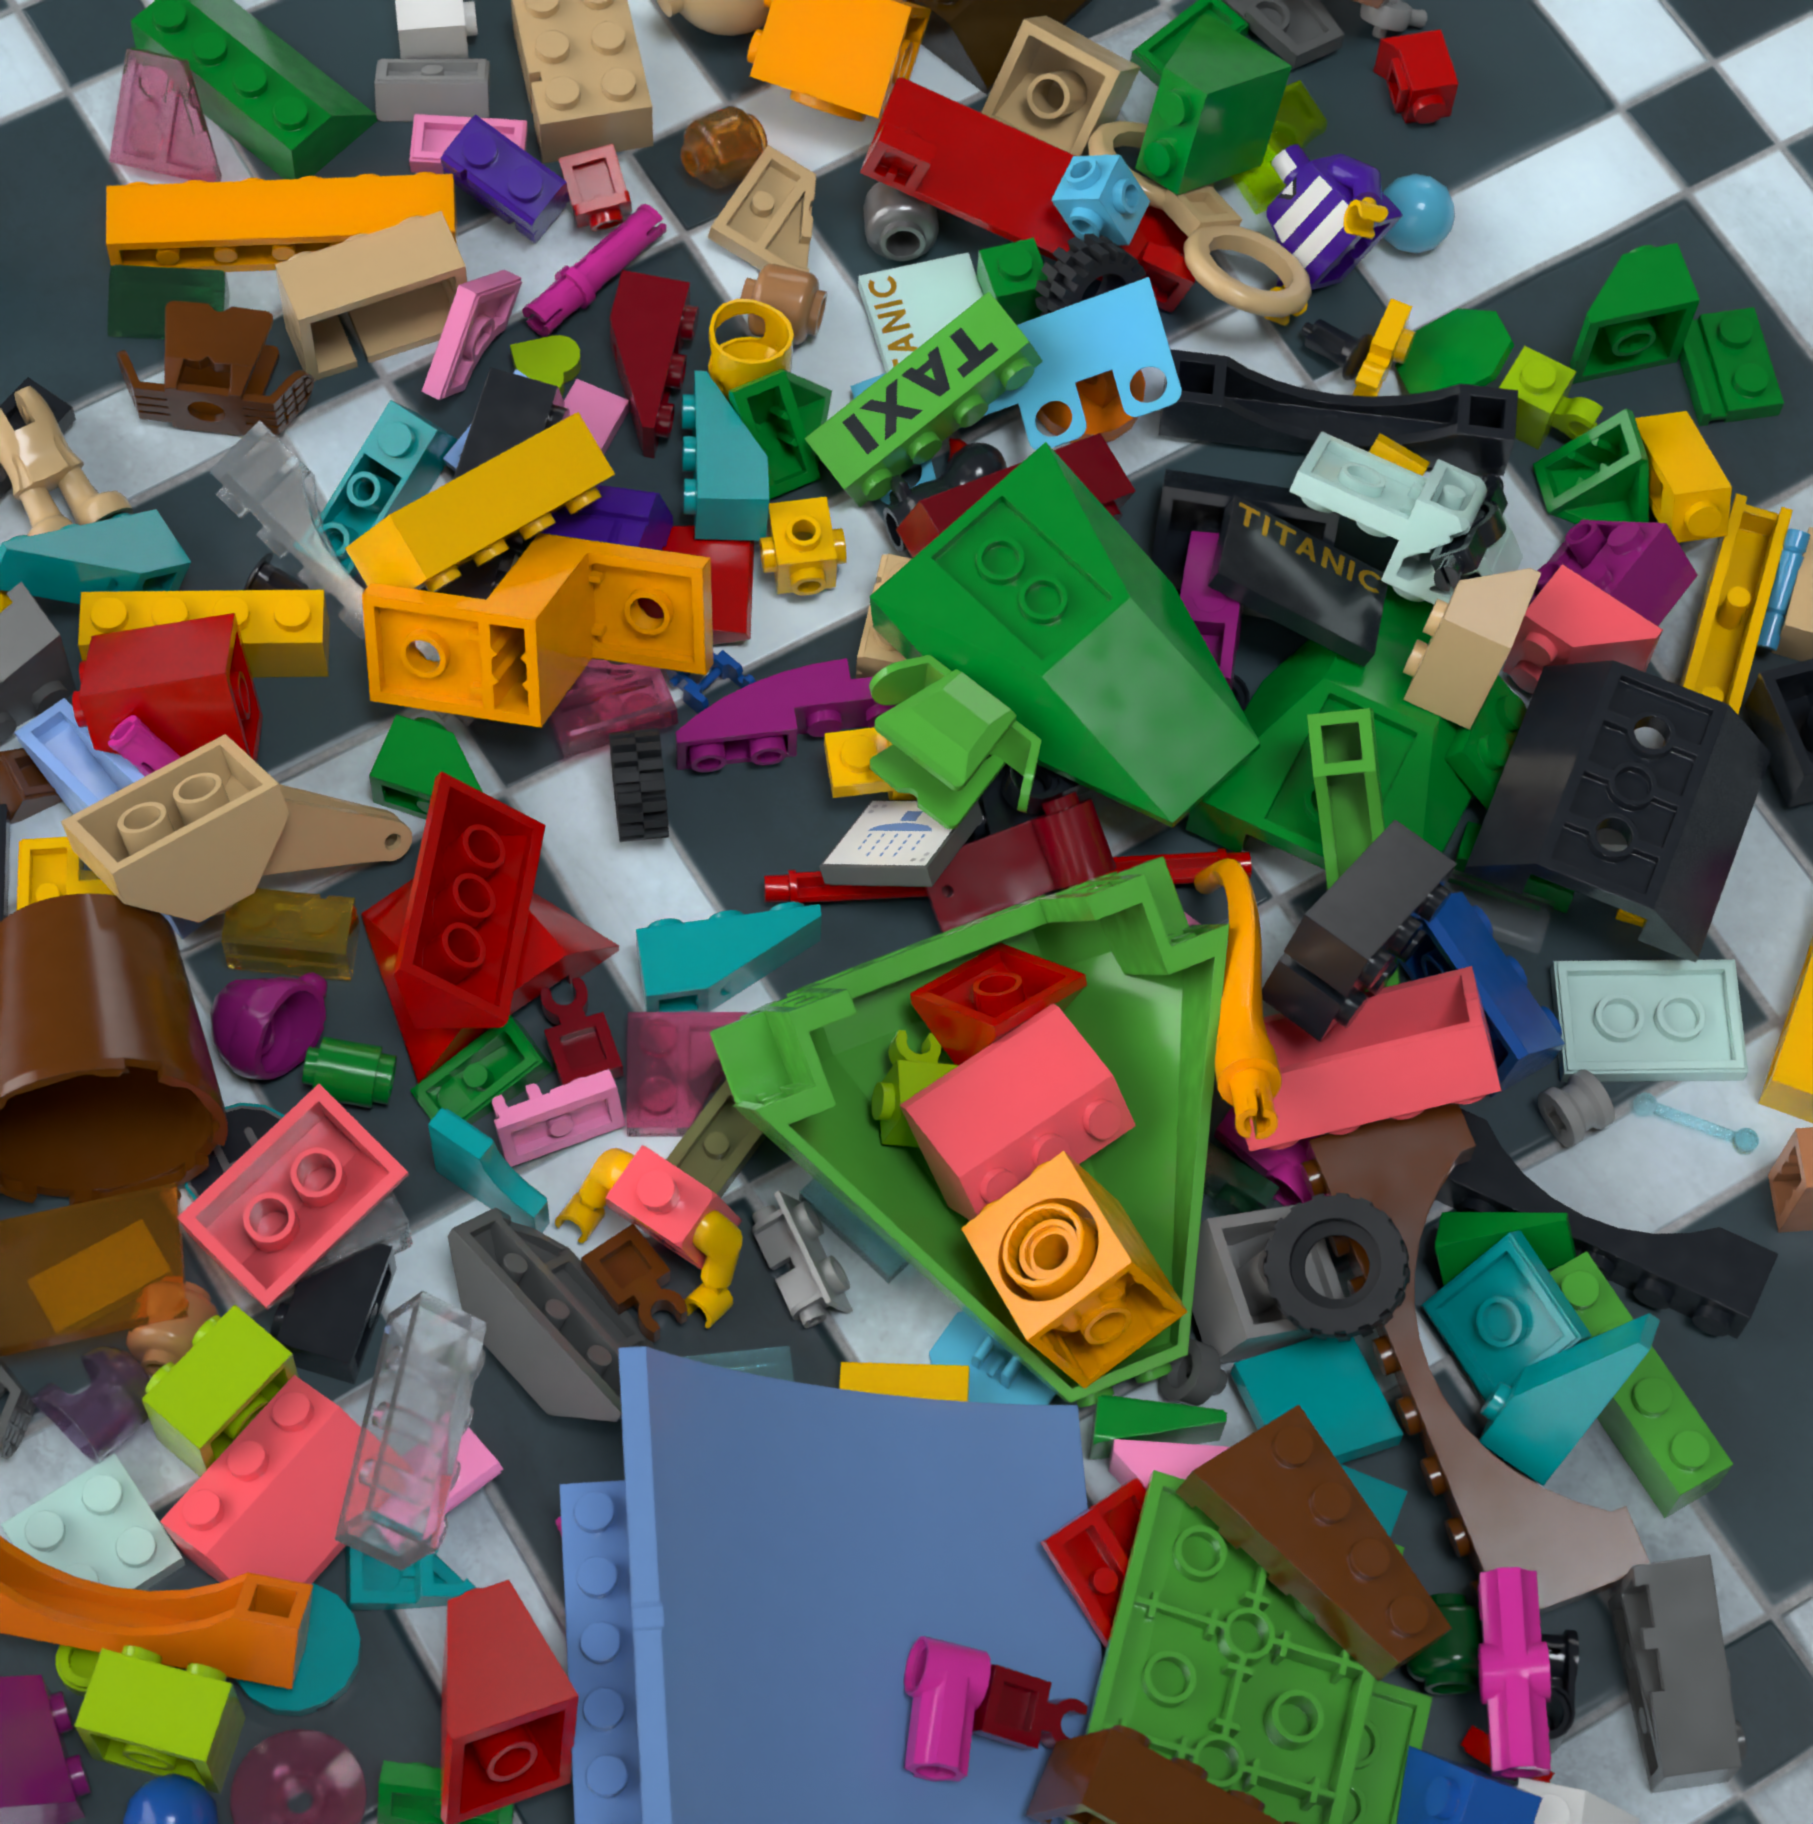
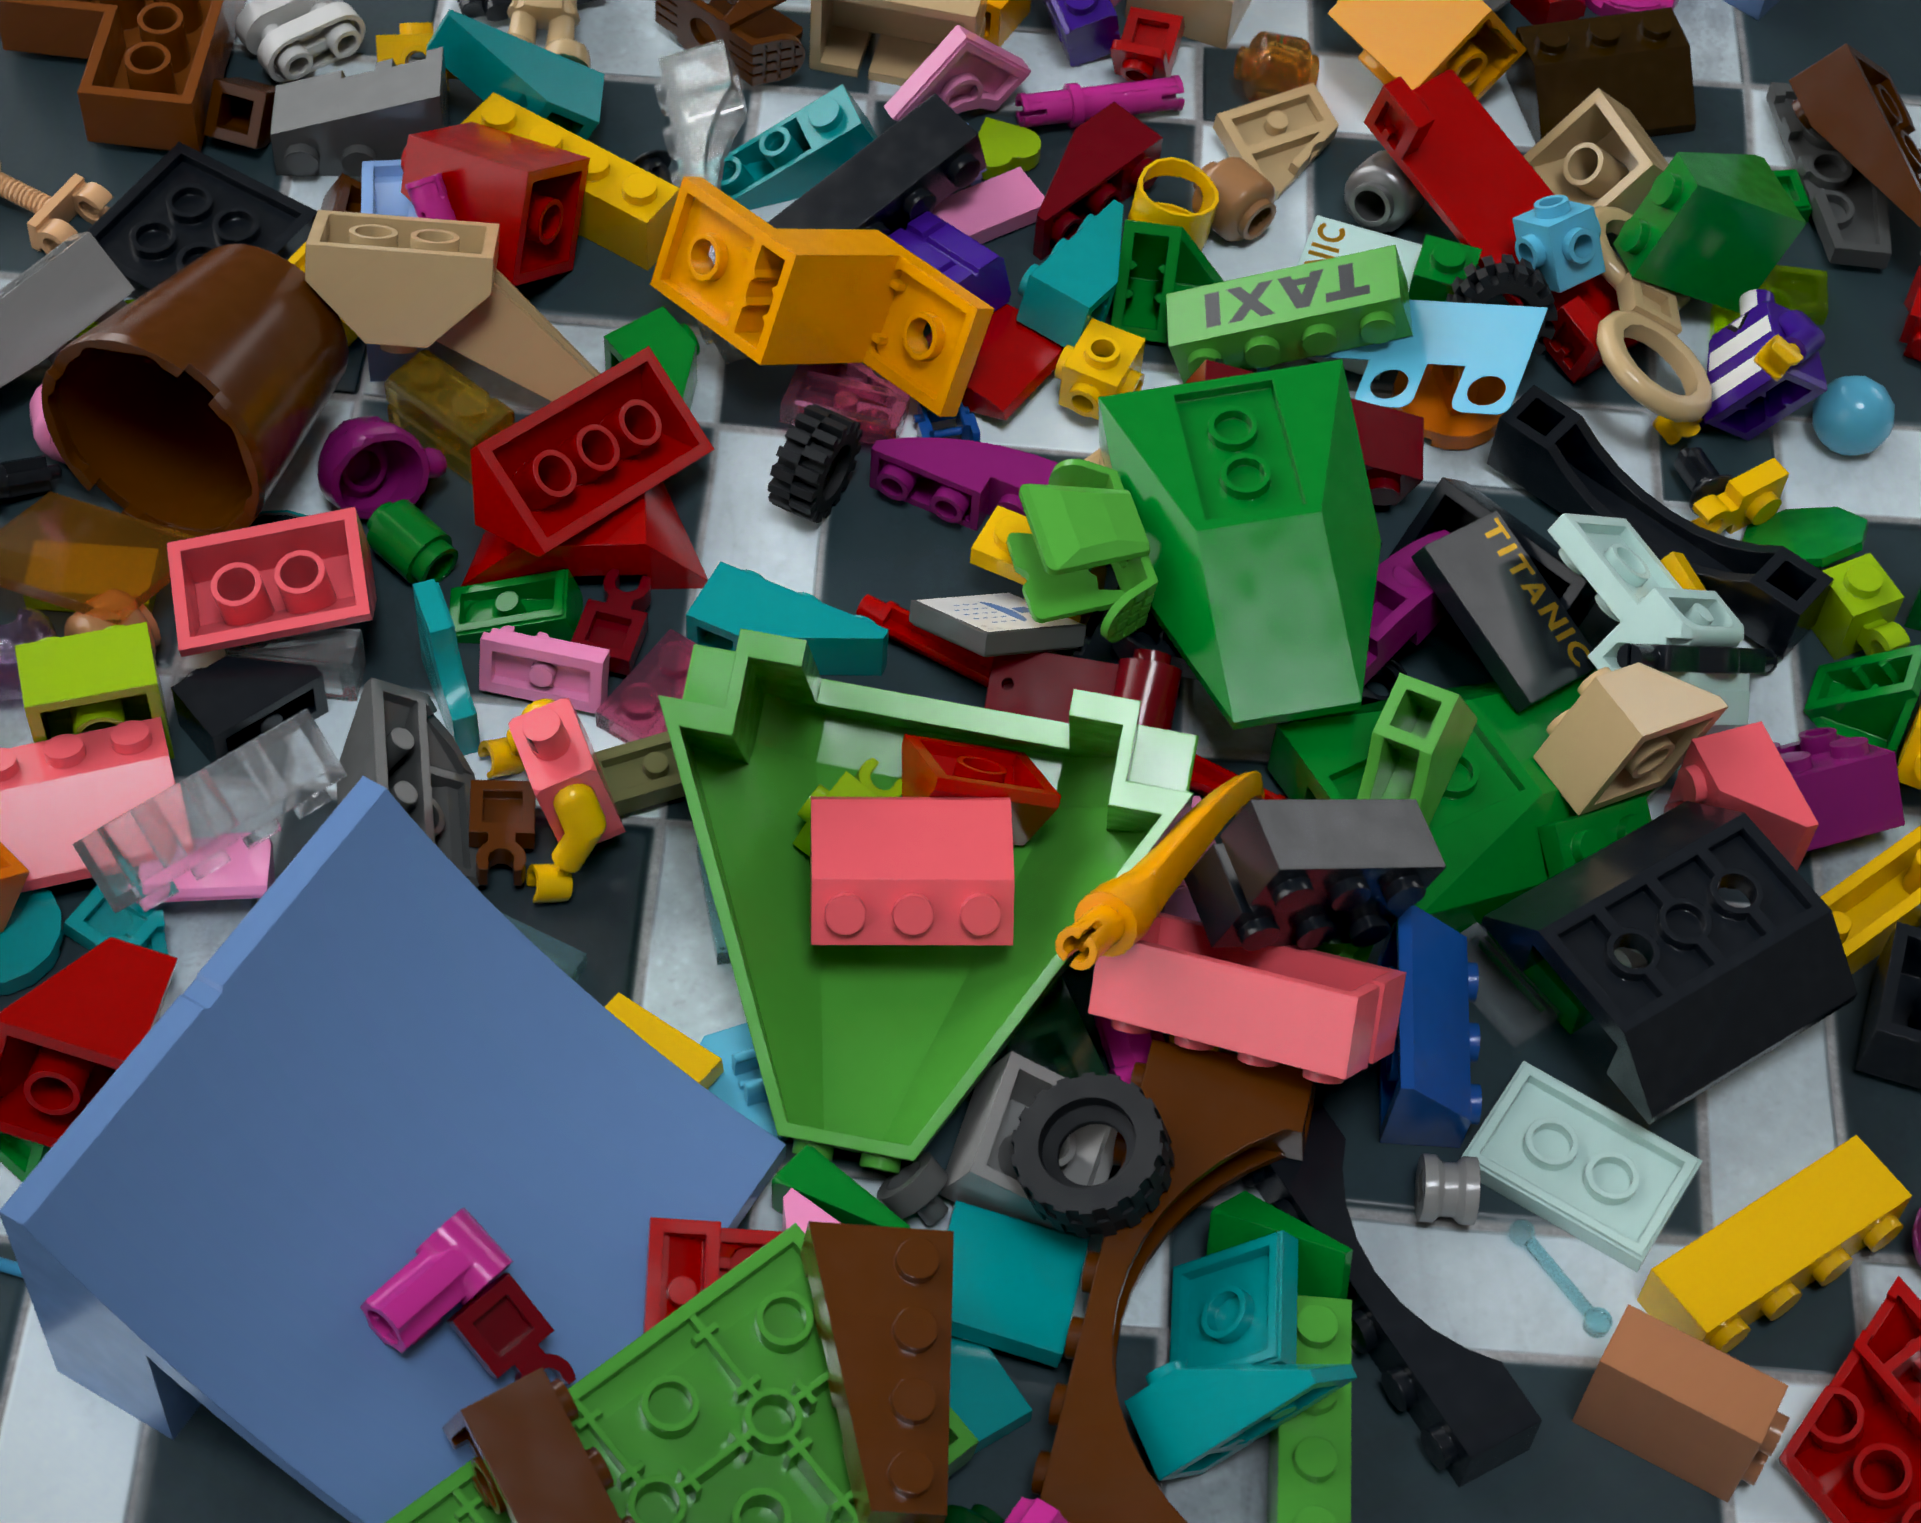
camera: 35 degrees right, 10 degrees down
yellow wedge [345,412,615,592] -> none
light grey hinge [751,1191,853,1328] -> none
light orange brick [961,1151,1188,1389] -> none

